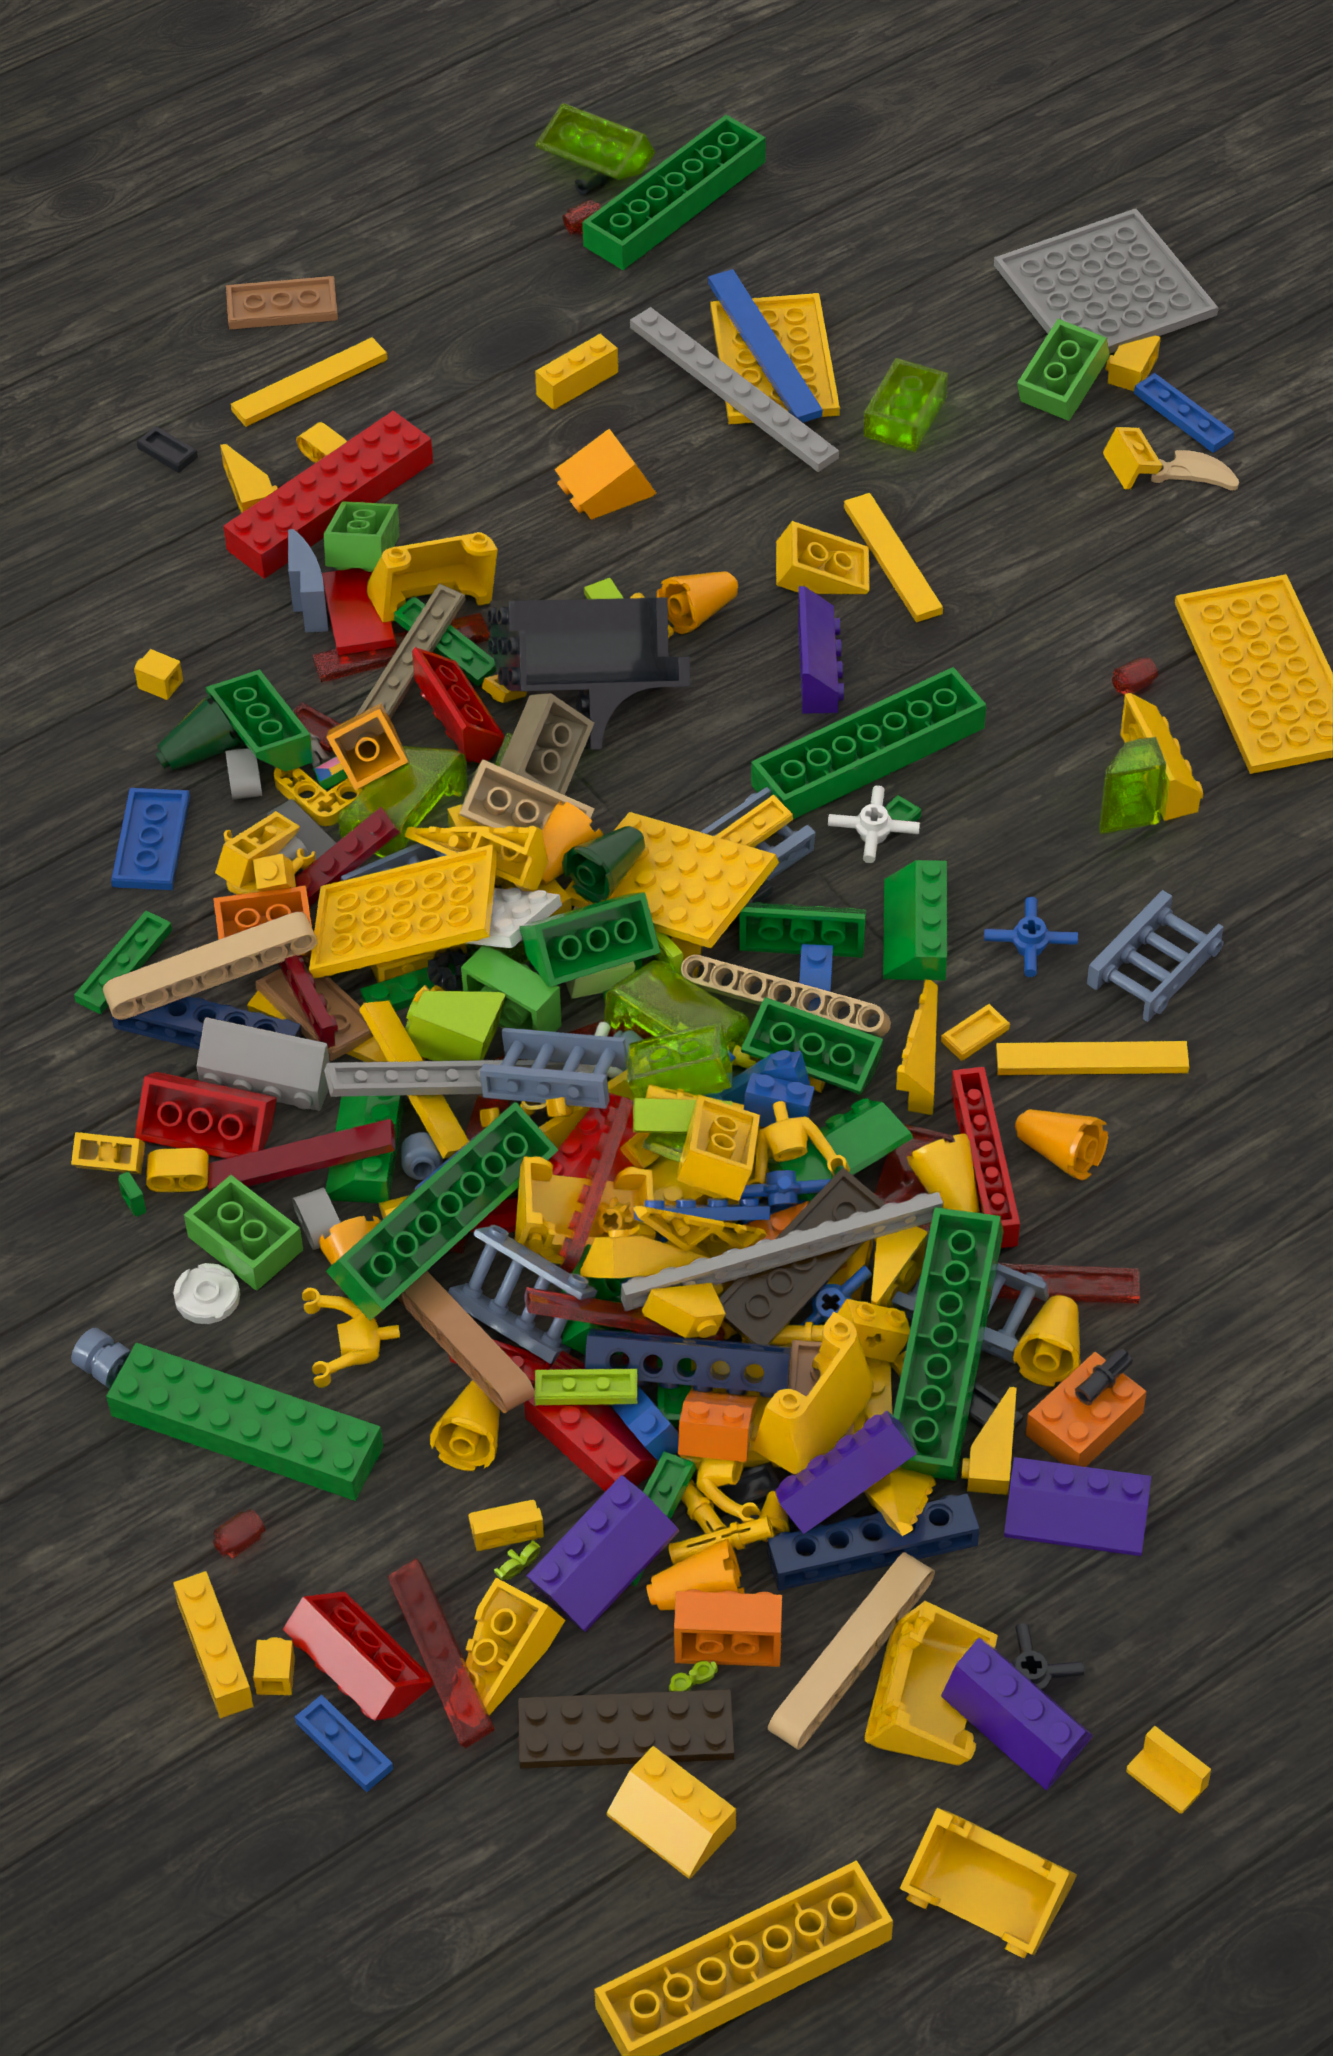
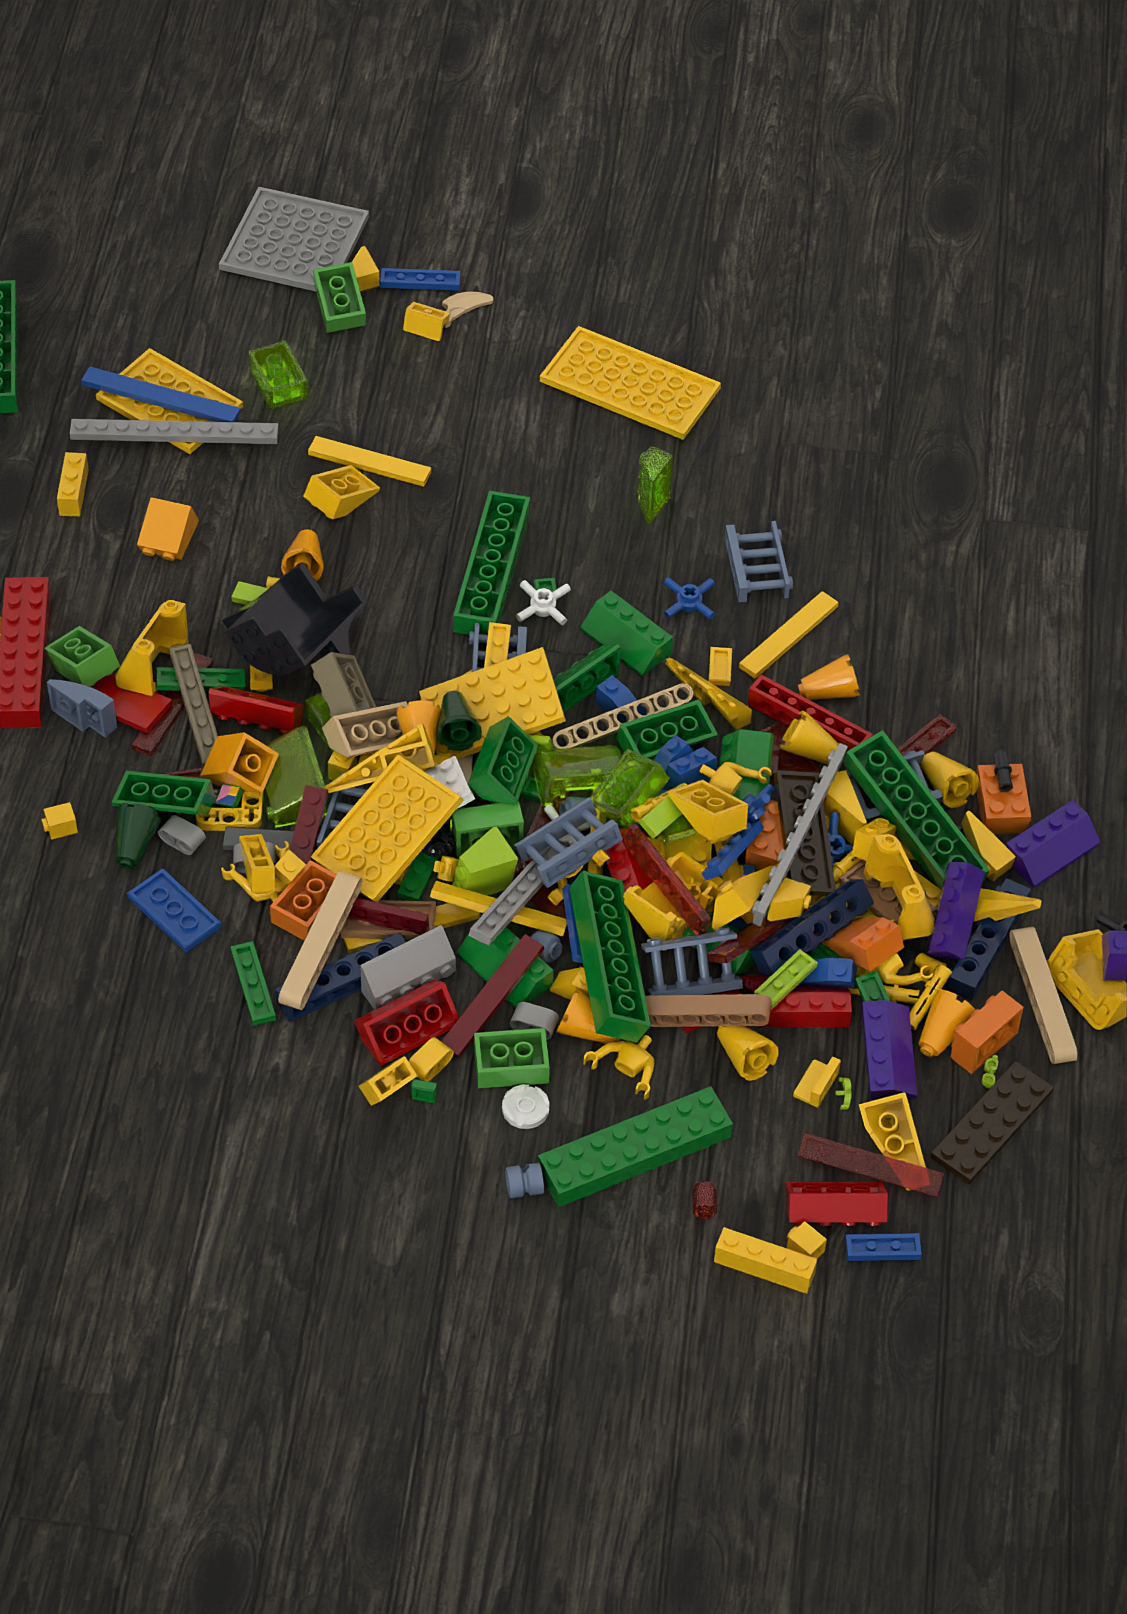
camera: 50 degrees left, 0 degrees up
yellow slope [607,1746,736,1879] -> none
yellow wedge [633,1206,767,1258] -> none
dark purple slope [798,586,844,714] -> none
clear red brick [1112,657,1158,695] -> none
yellow slope [1120,693,1203,821] -> none

